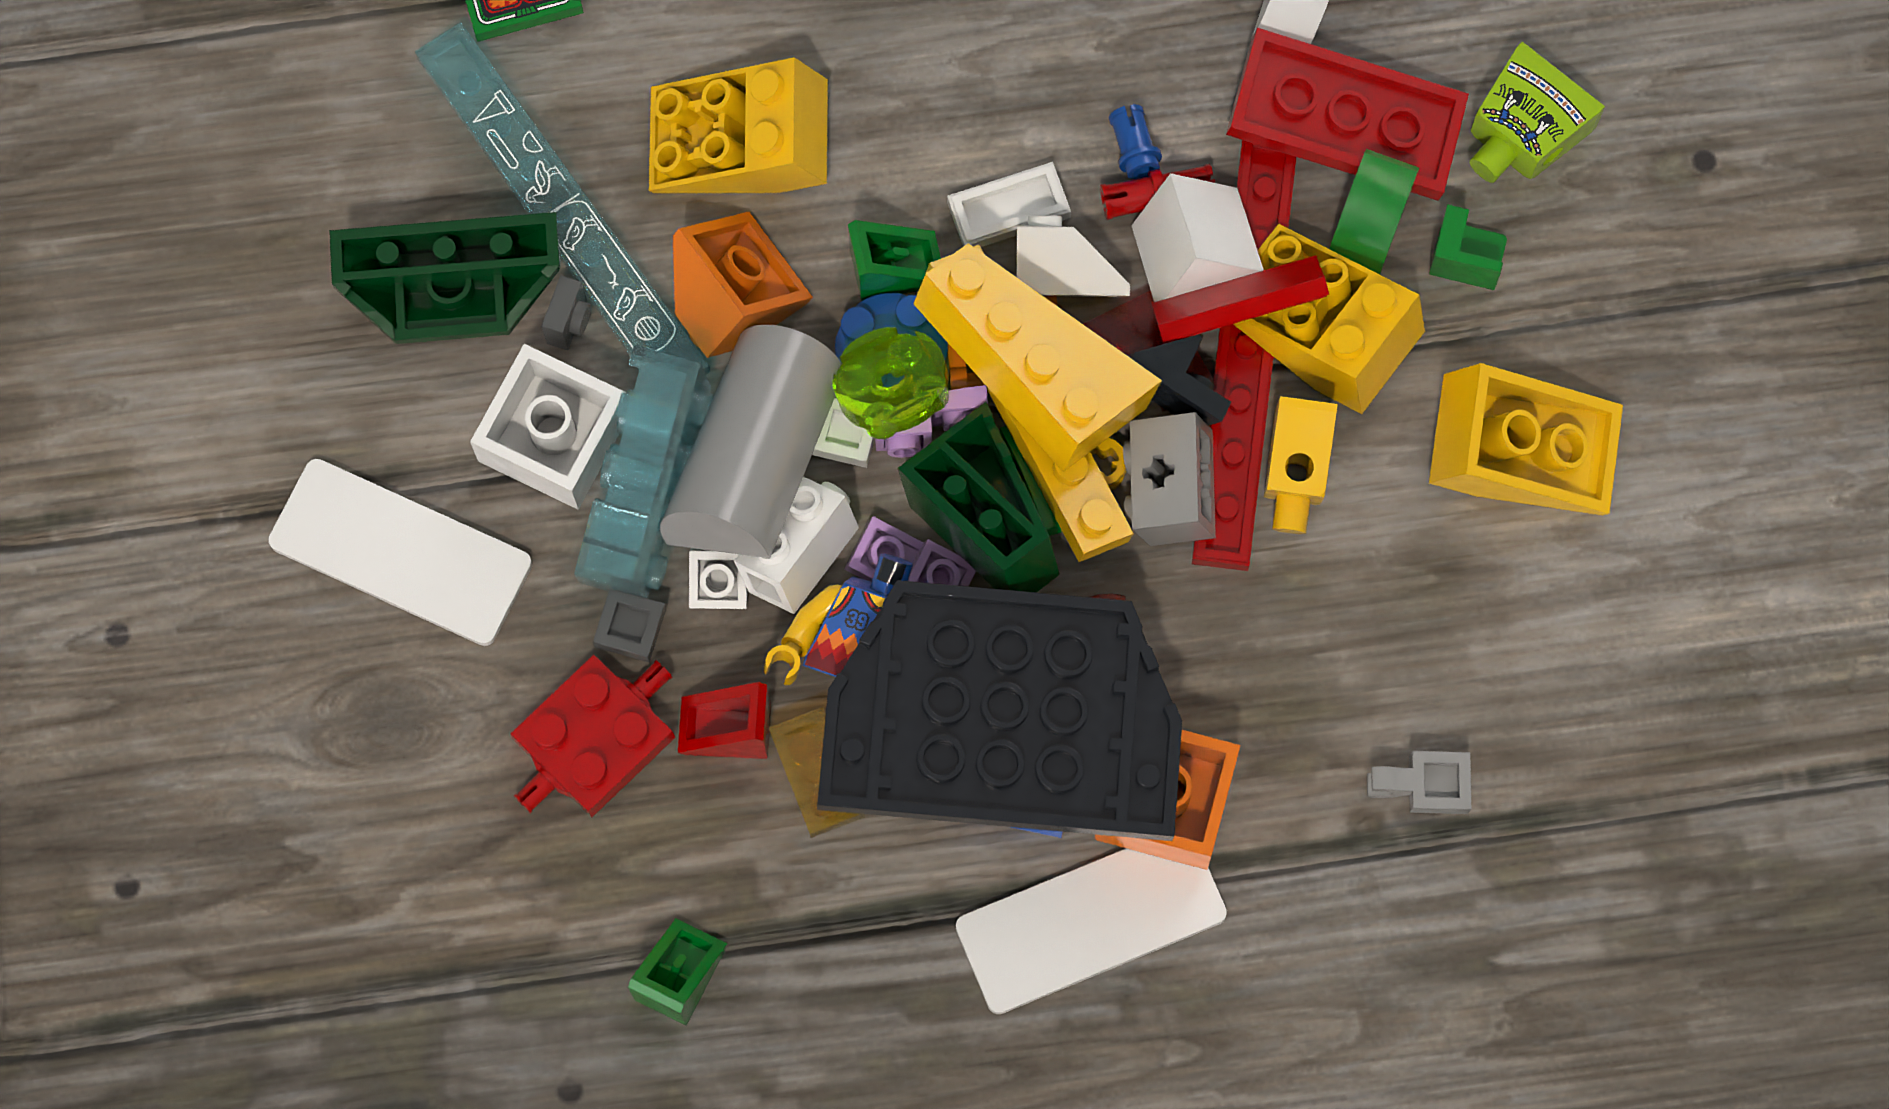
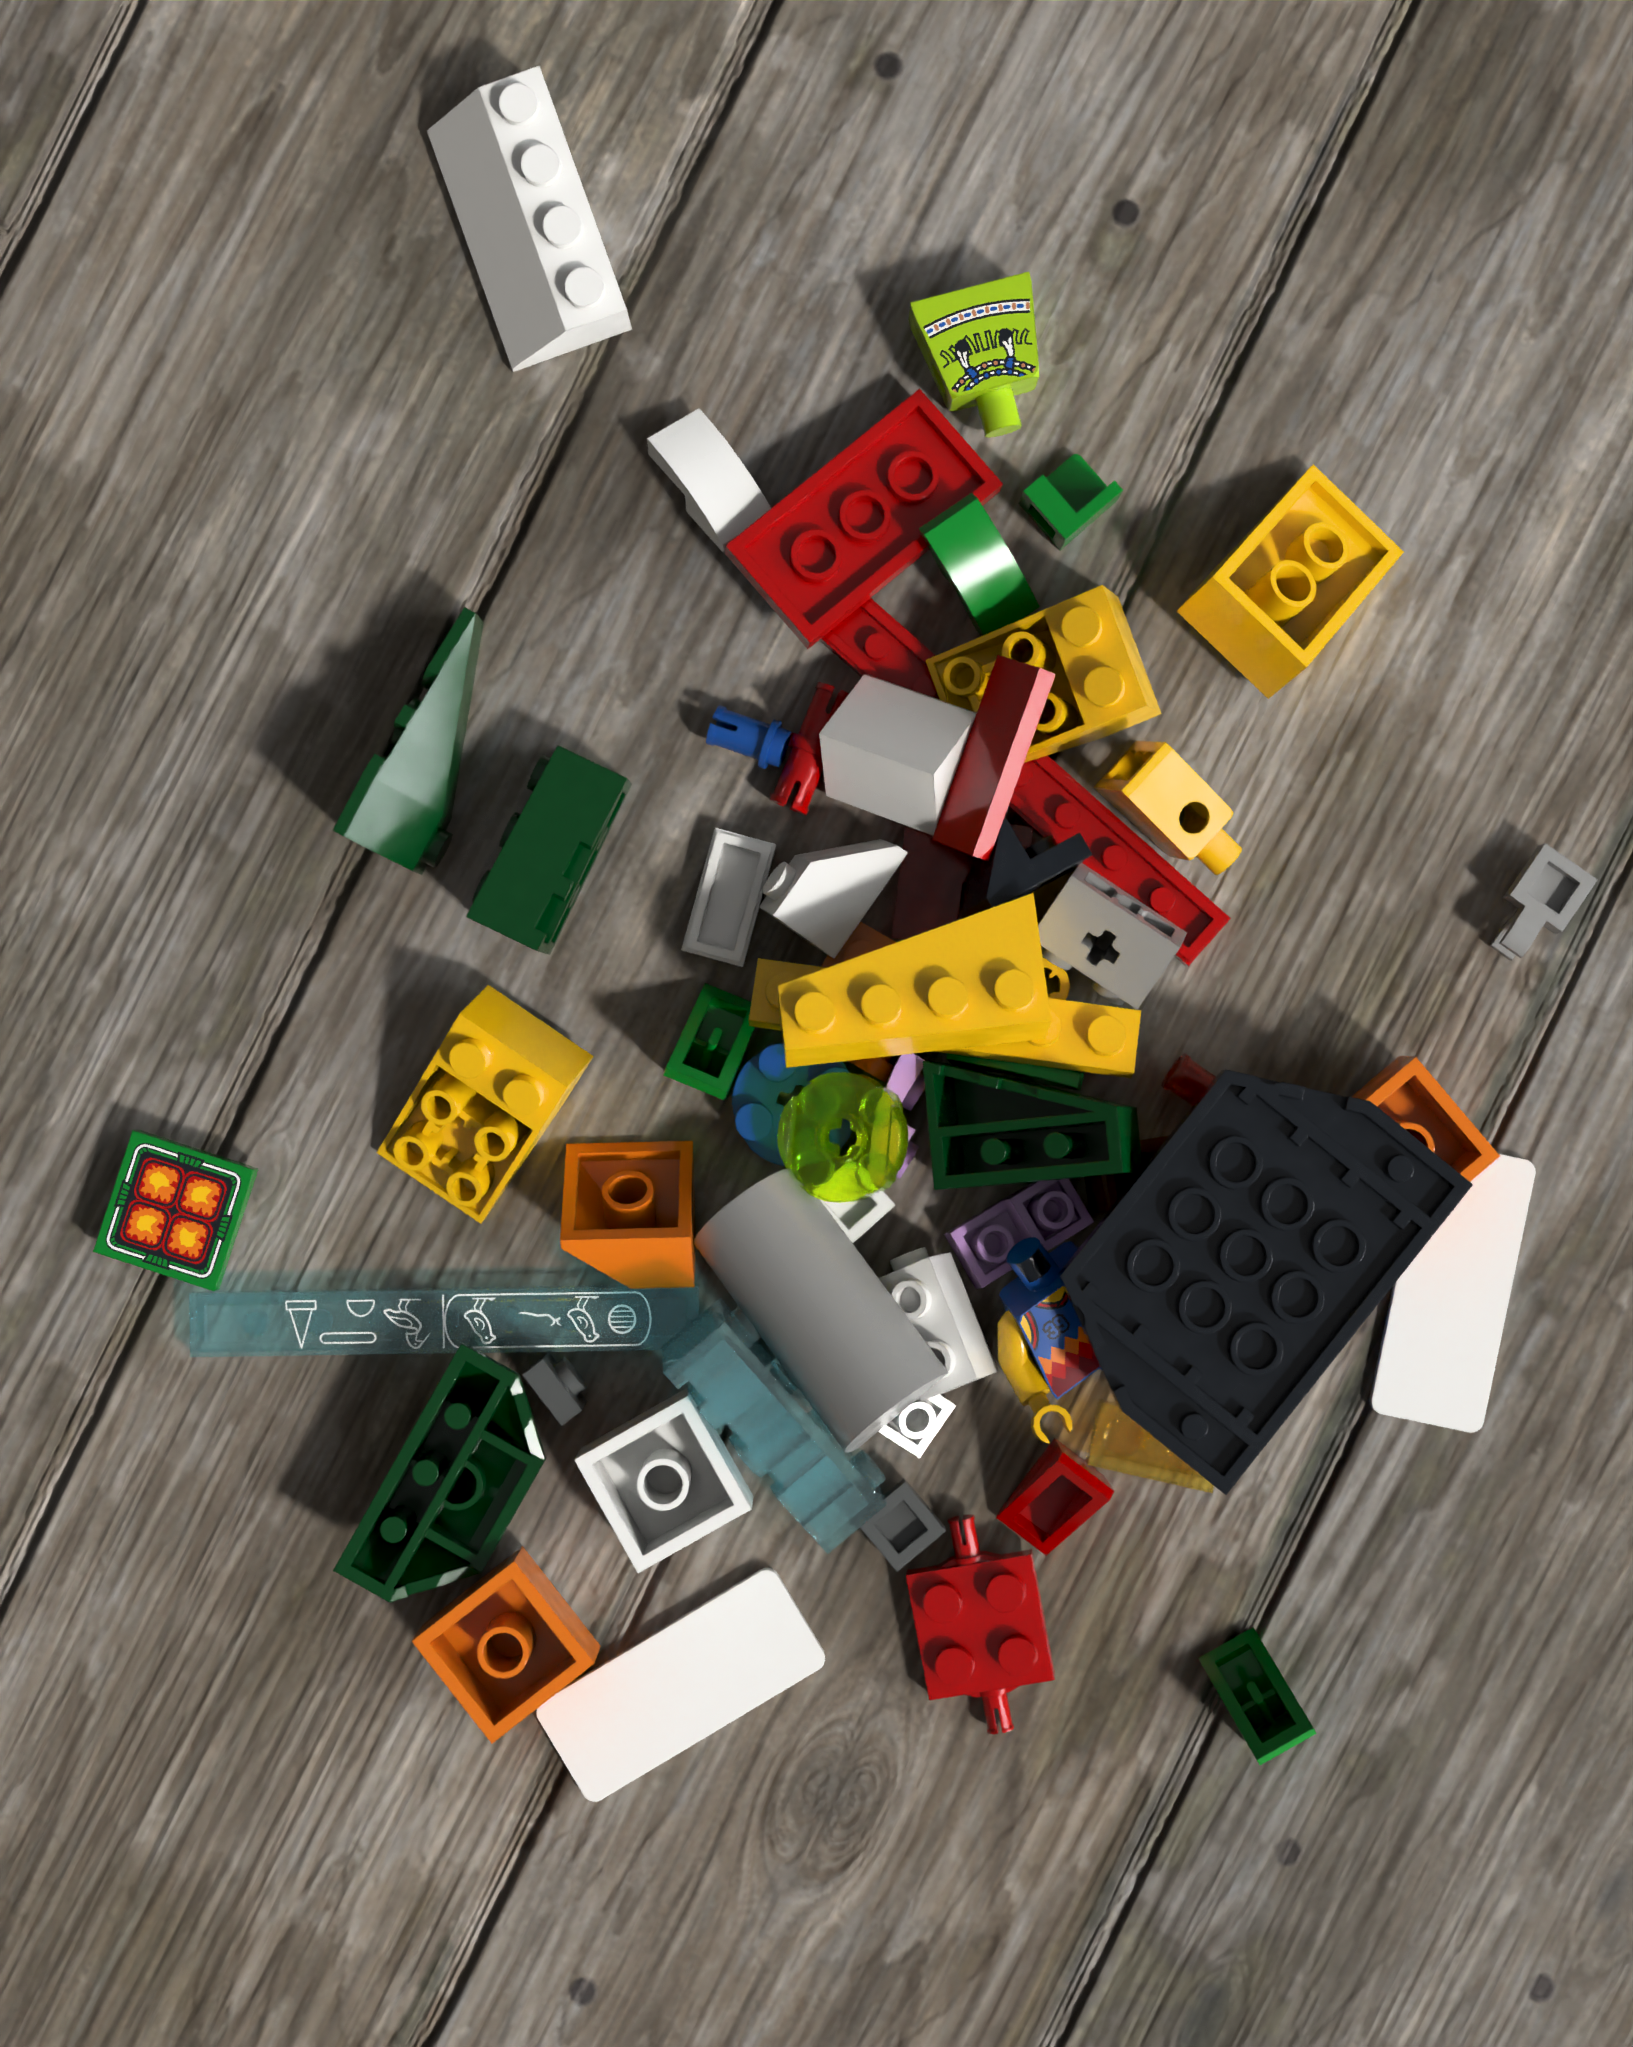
camera: 55 degrees left, 15 degrees up
none -> orange brick [412,1546,601,1744]
none -> dark green wedge [466,745,632,955]

